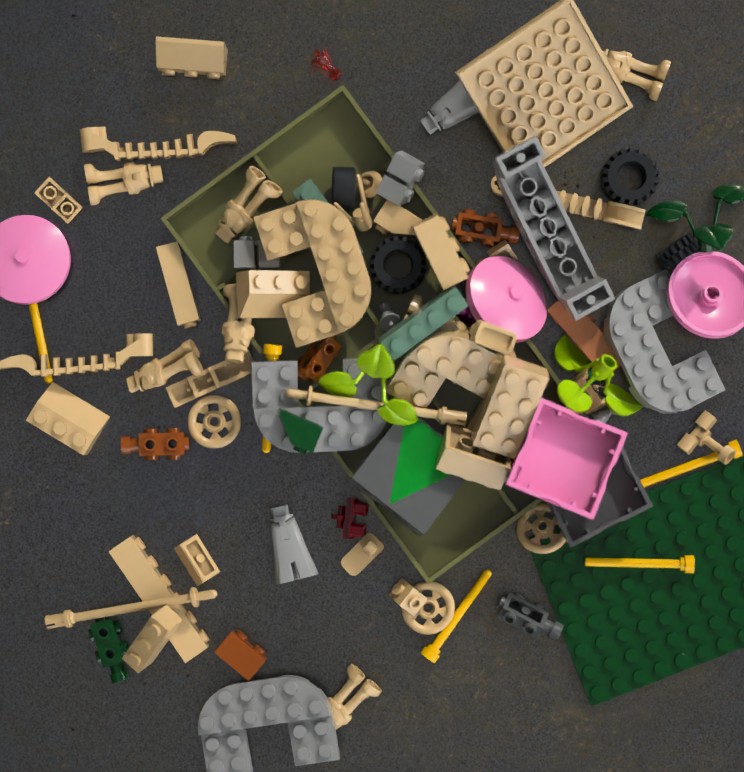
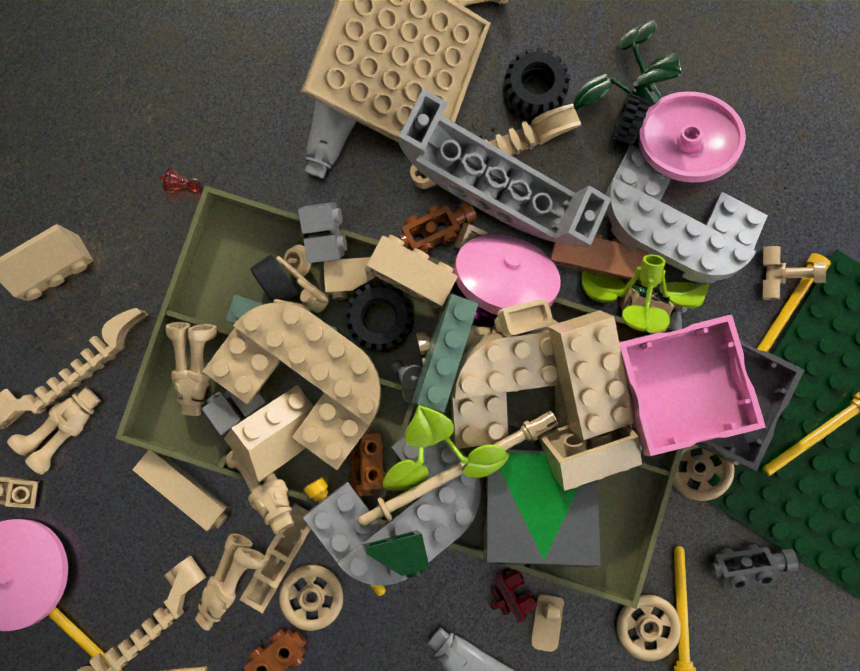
camera: 35 degrees left, 5 degrees down
tan bracket [388,578,427,616] -> none

